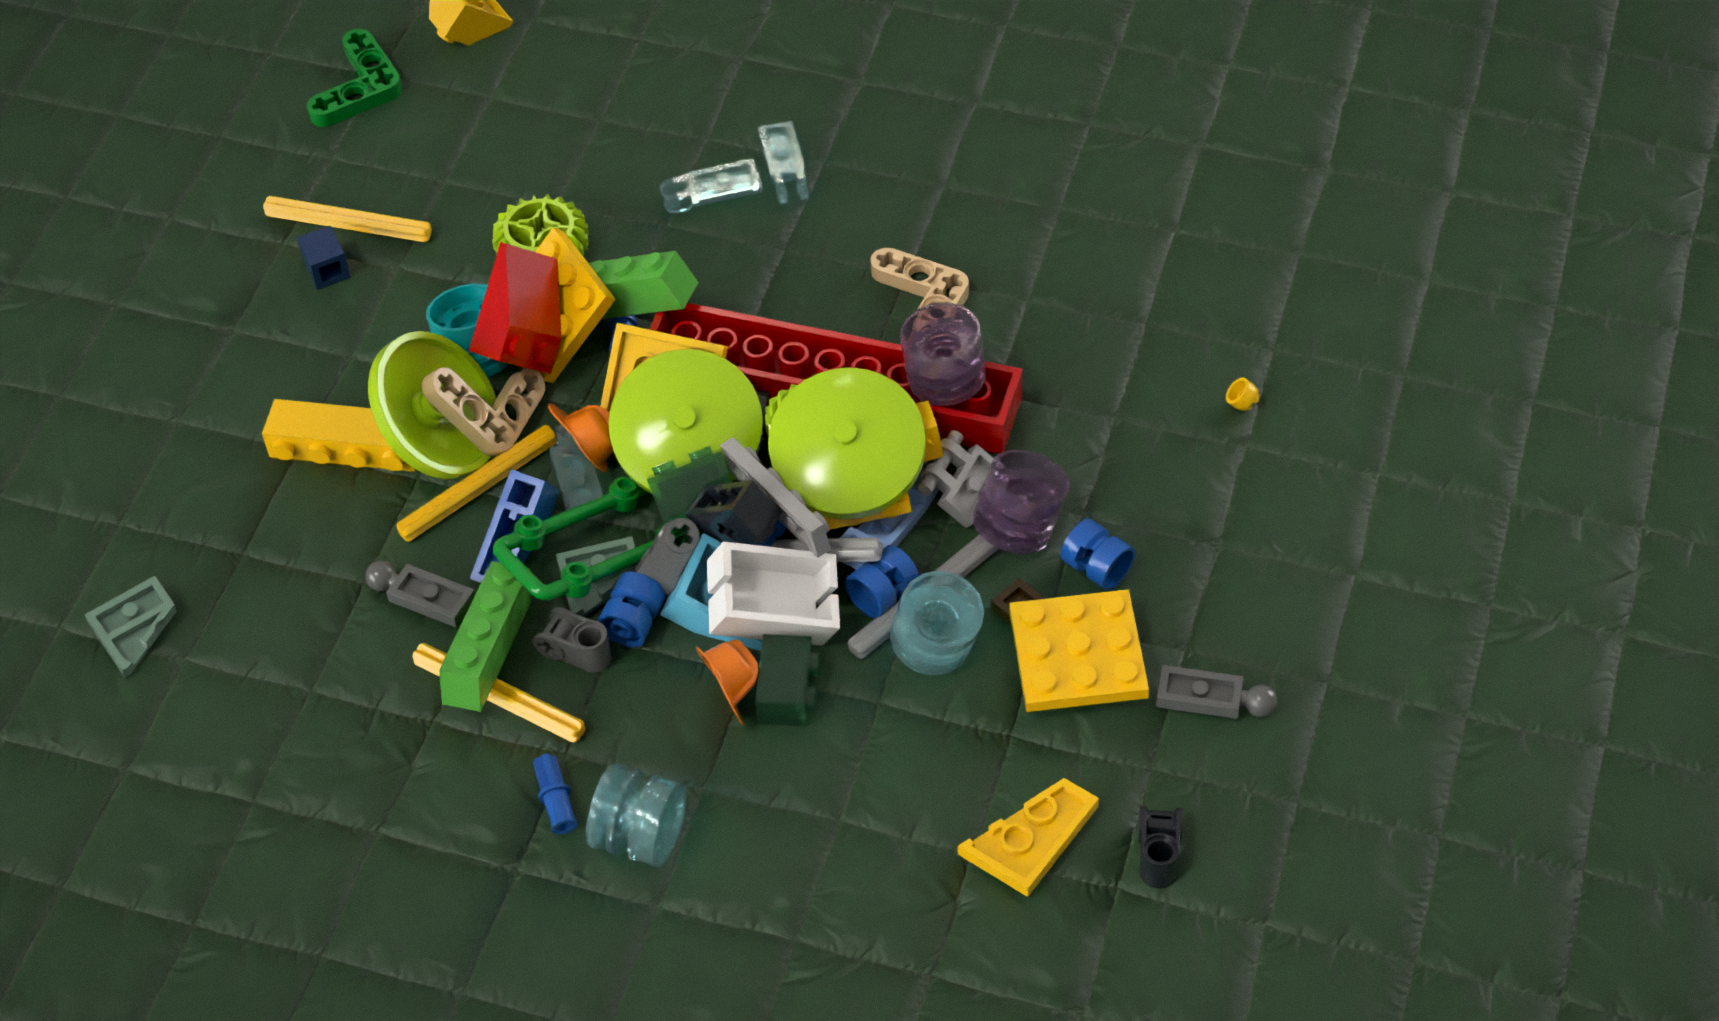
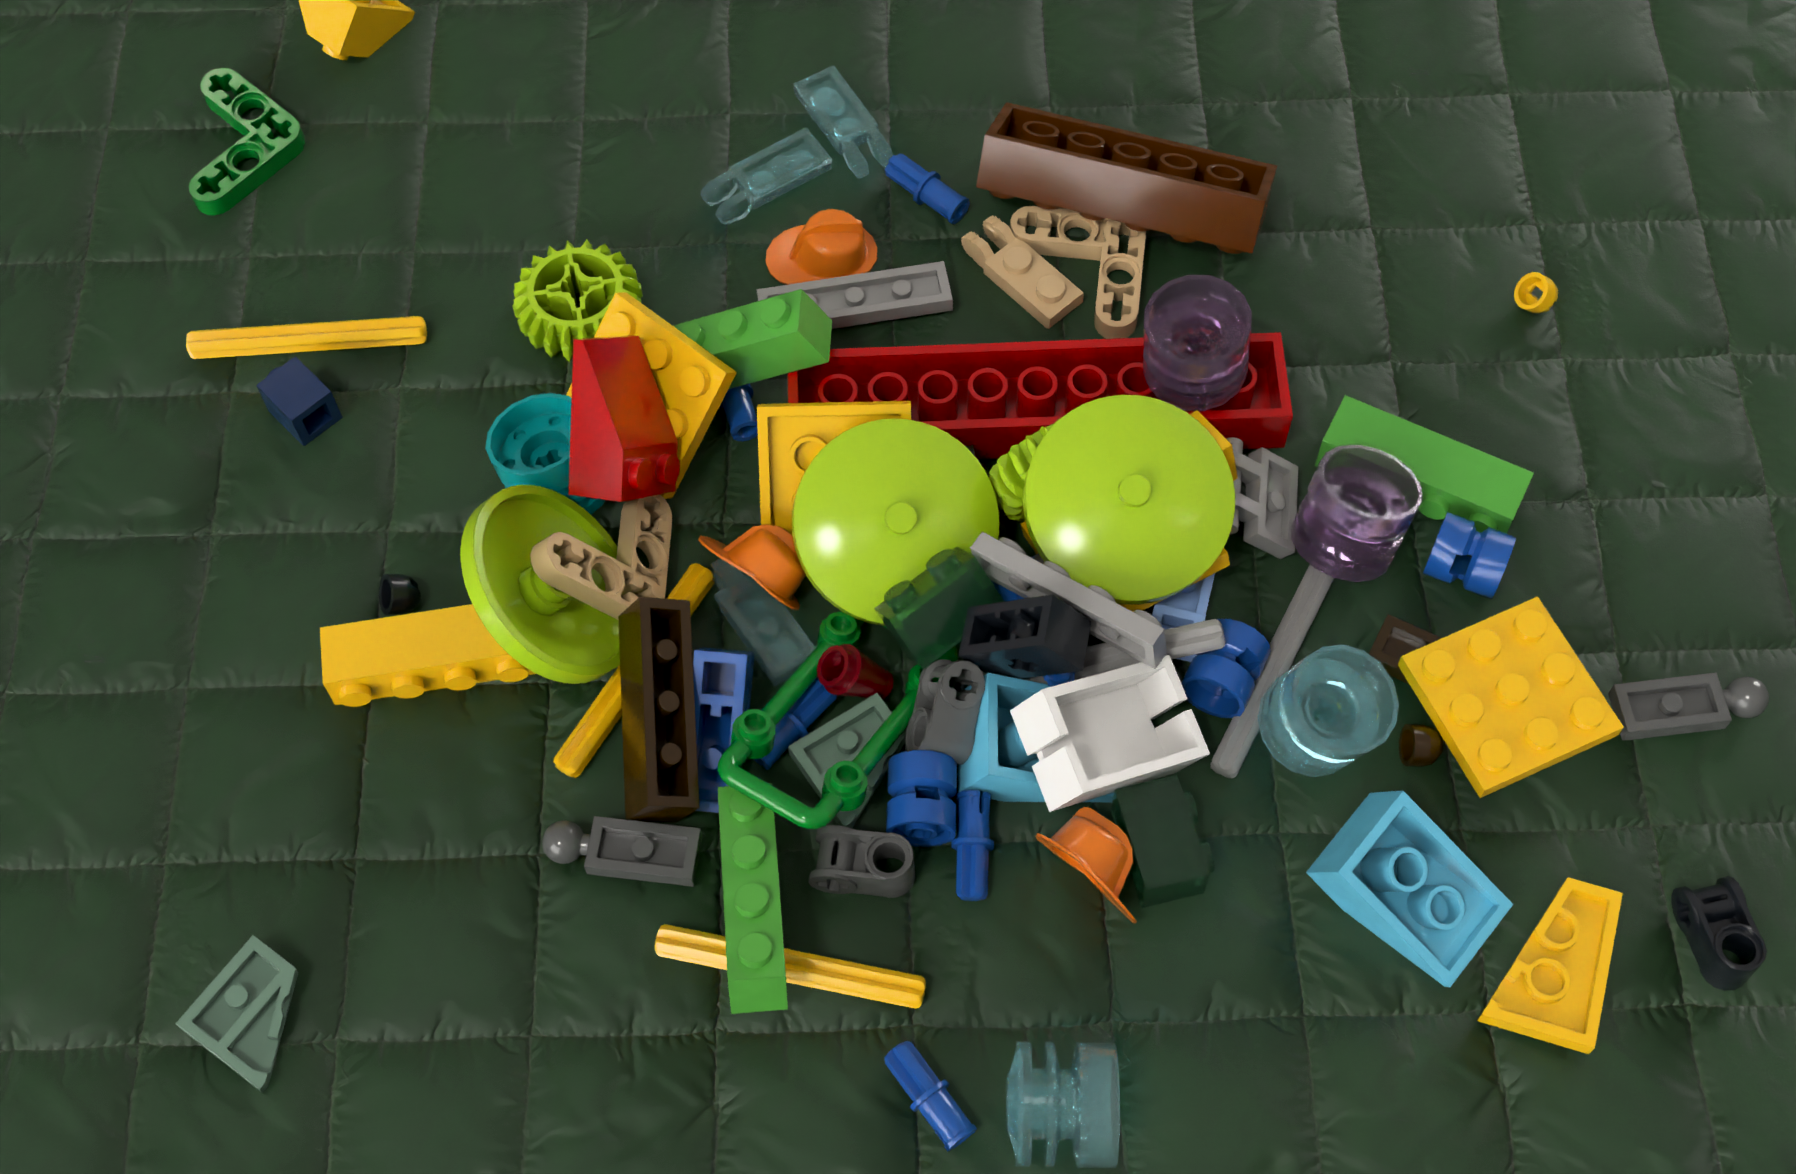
camera: 20 degrees left, 10 degrees up
none -> black hinge [379,574,421,615]
none -> dark brown brick [618,597,700,823]
none -> blue axle [754,678,837,770]
none -> light grey plate [756,261,953,329]
none -> orange piece [765,209,878,285]
none -> dark red cone [817,644,893,700]
none -> blue axle [885,153,970,224]
none -> blue axle [951,790,994,901]
none -> tan hinge [961,215,1084,329]
none -> reddish brown brick [976,102,1277,254]
none -> medium azure slope [1306,790,1513,987]
none -> bright green brick [1315,395,1534,534]
none -> dark brown hinge [1399,724,1444,767]

